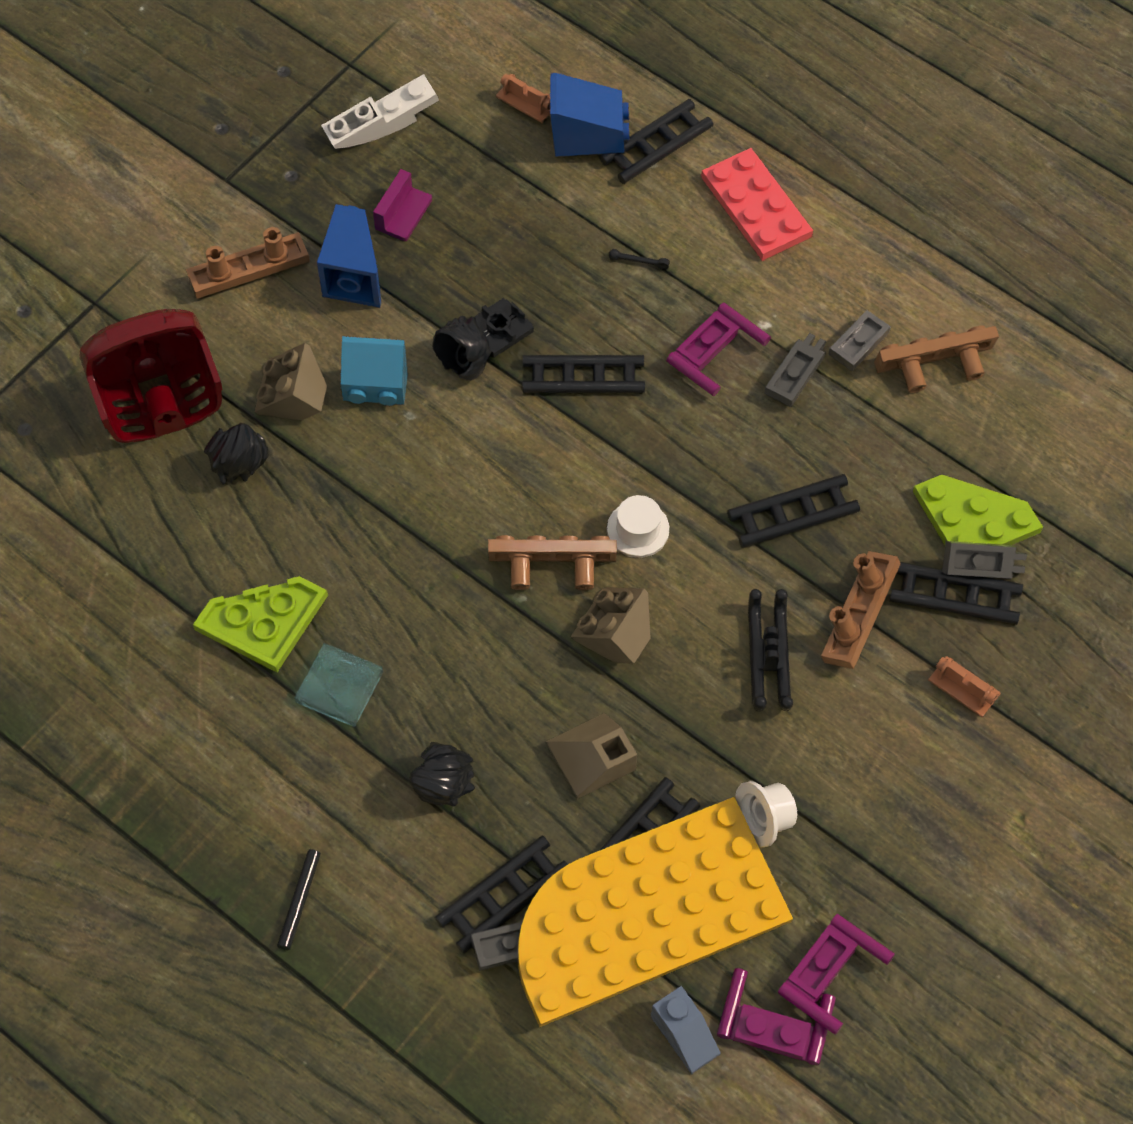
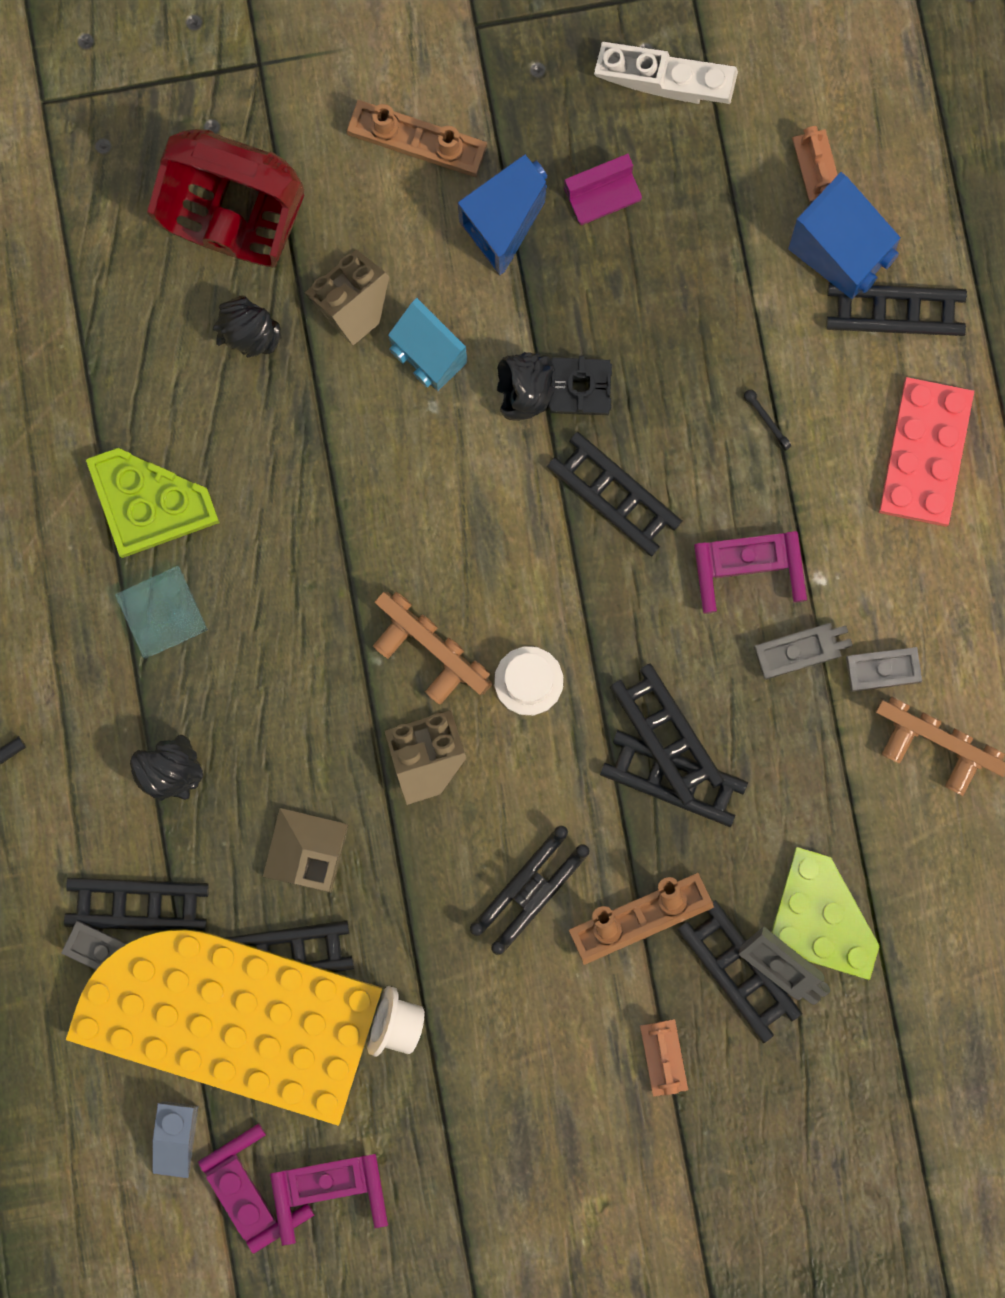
camera: 45 degrees right, 20 degrees up
none -> black bar [610,663,725,806]

